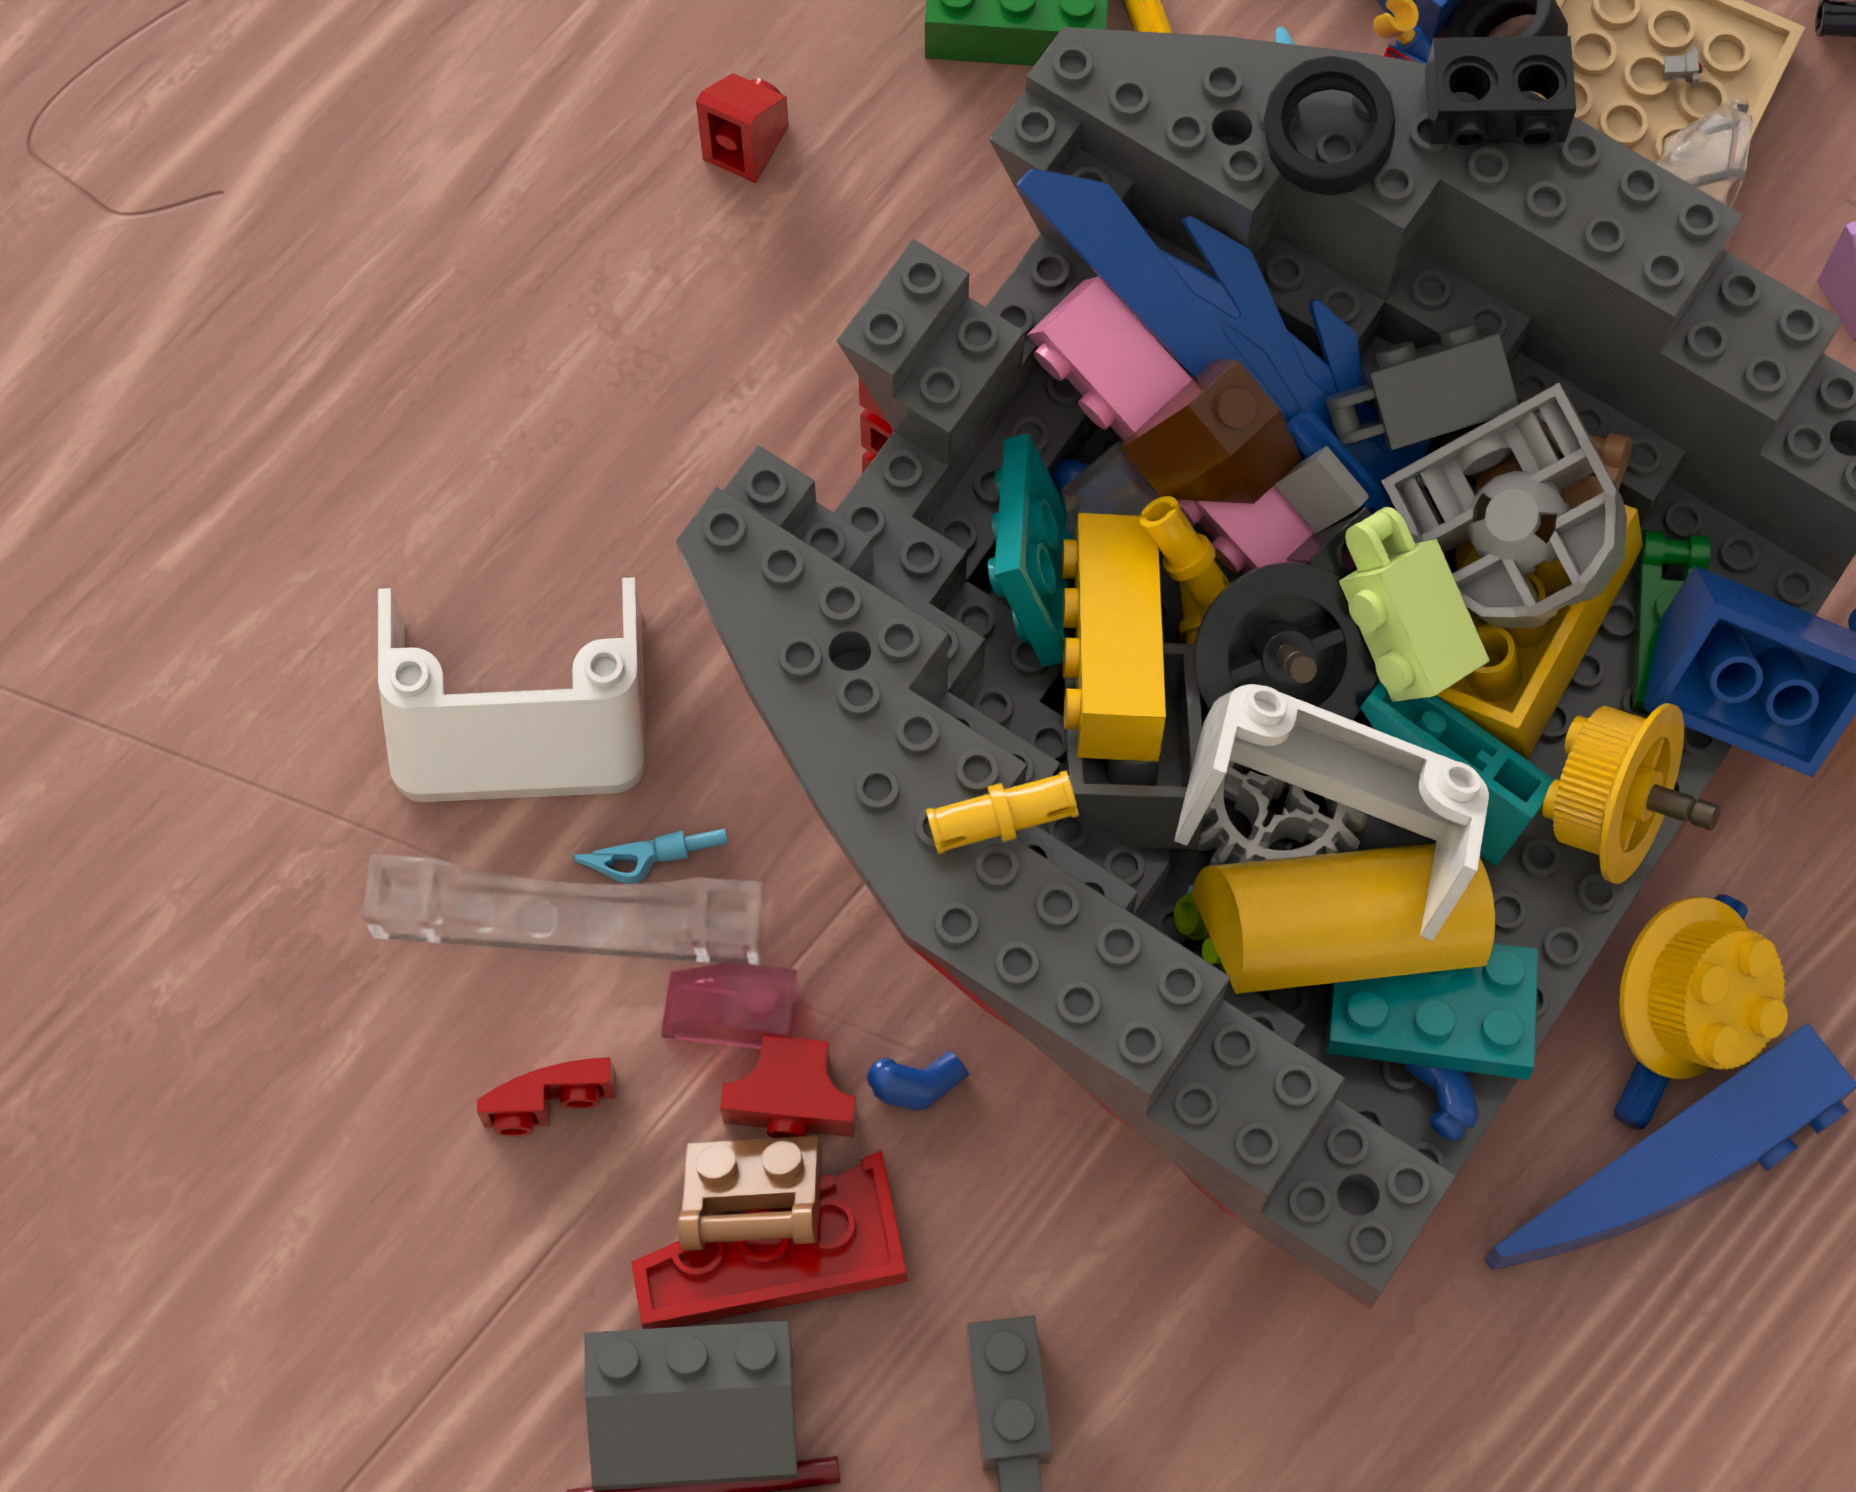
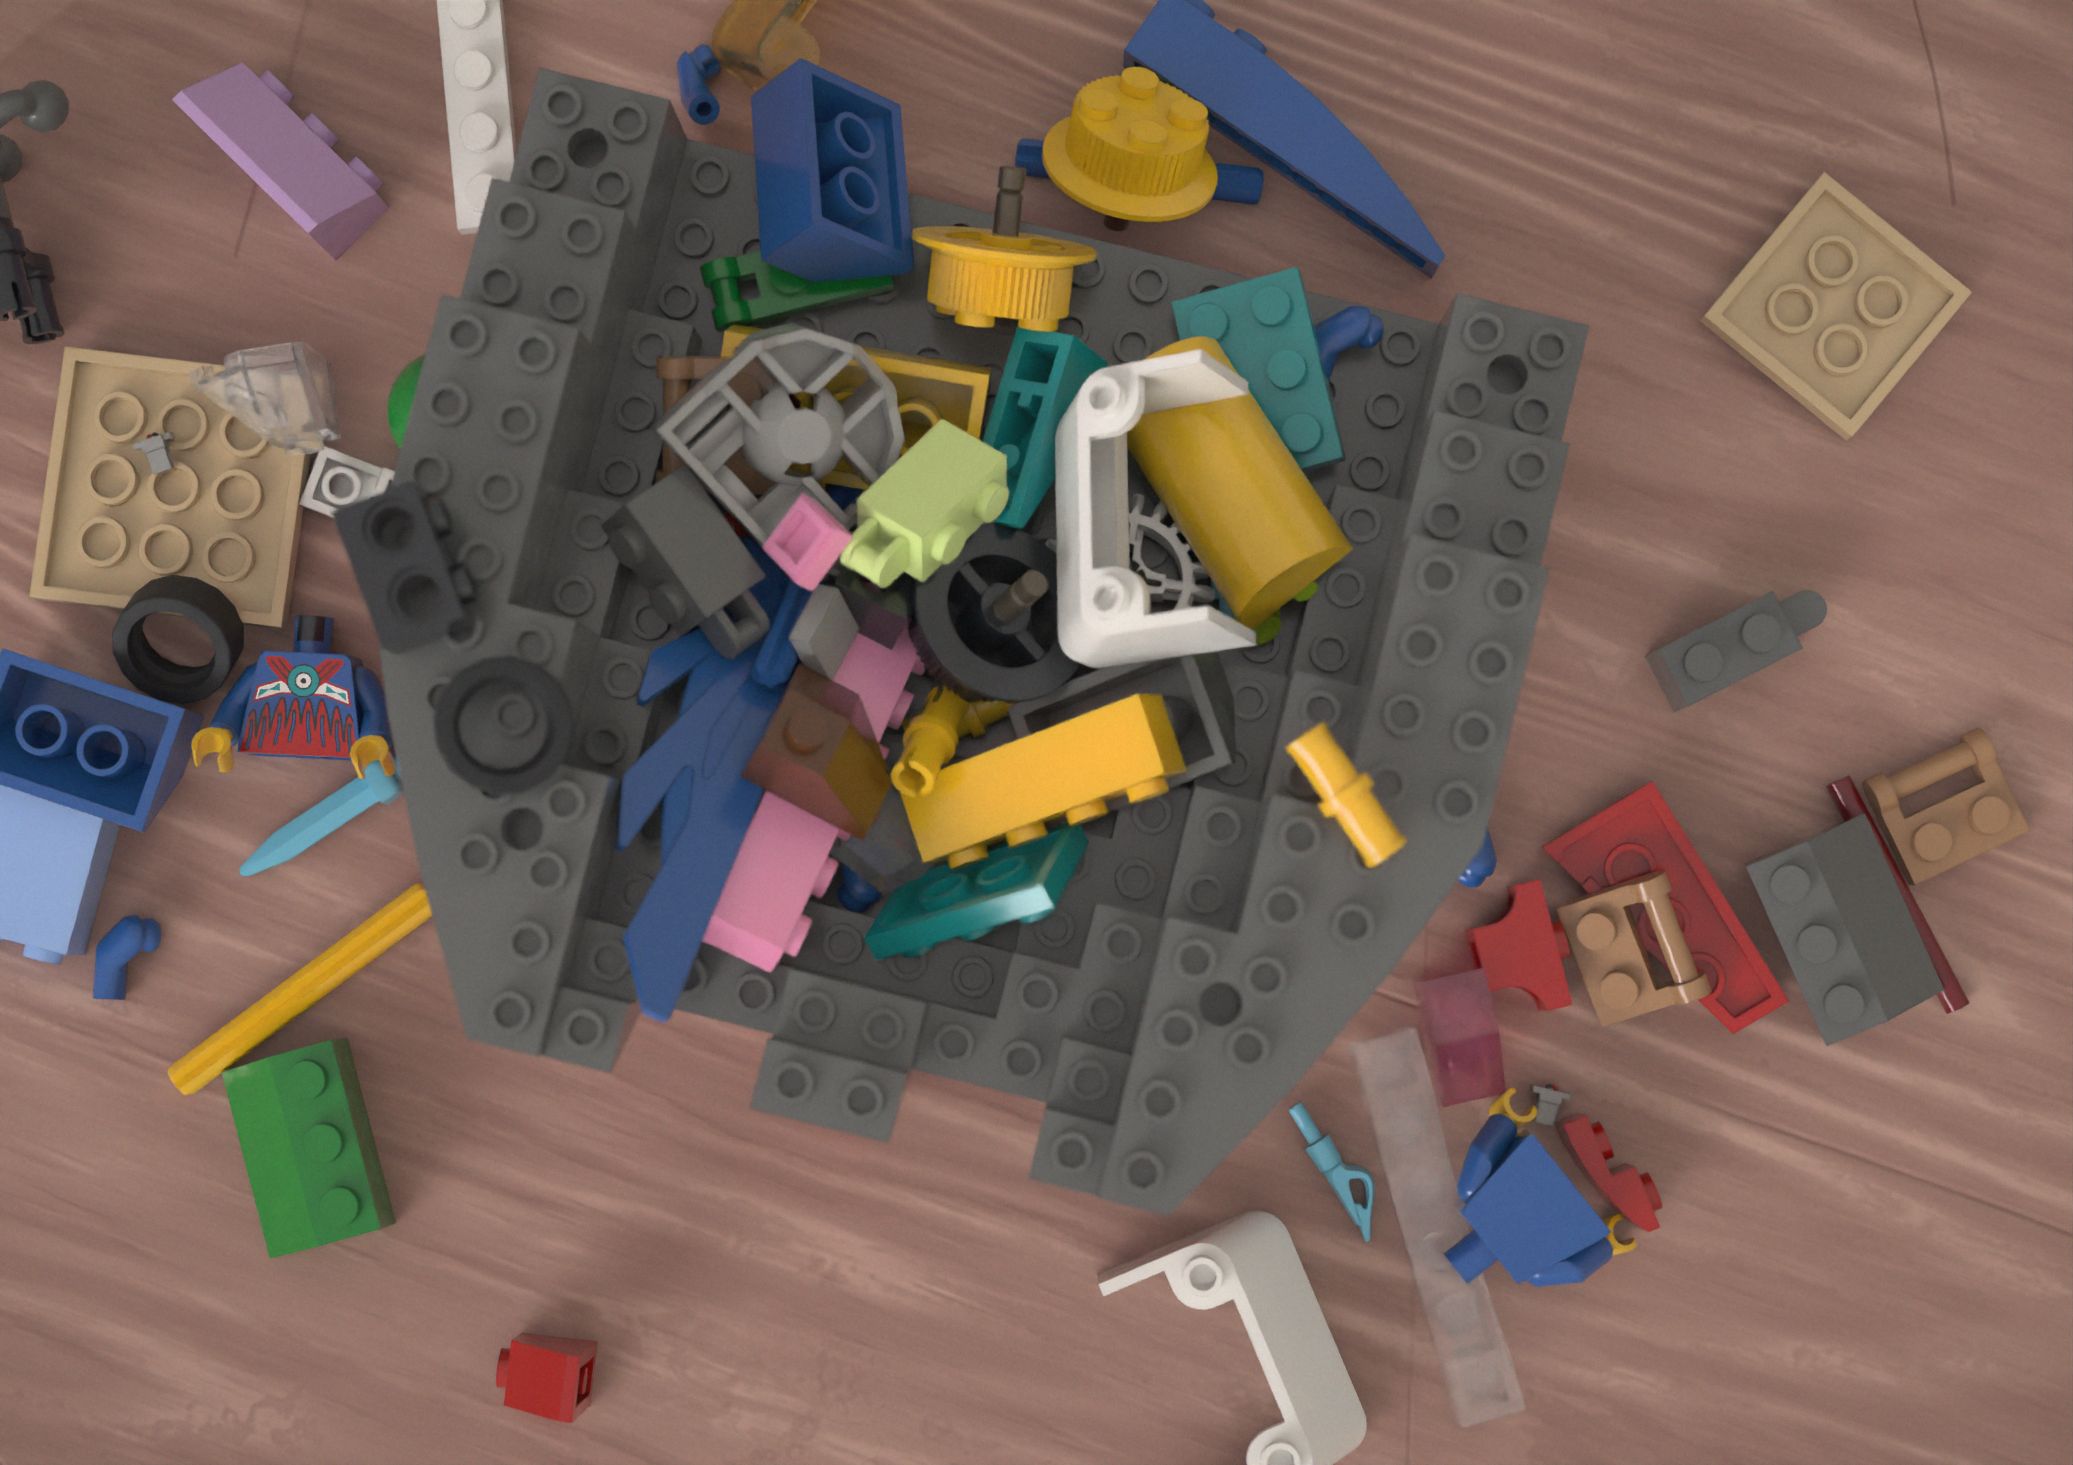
camera: 105 degrees left, 15 degrees up
none -> bright pink tile [762,493,853,592]
none -> blue torso [1443,1088,1637,1287]
none -> light grey piece [1530,1084,1571,1126]

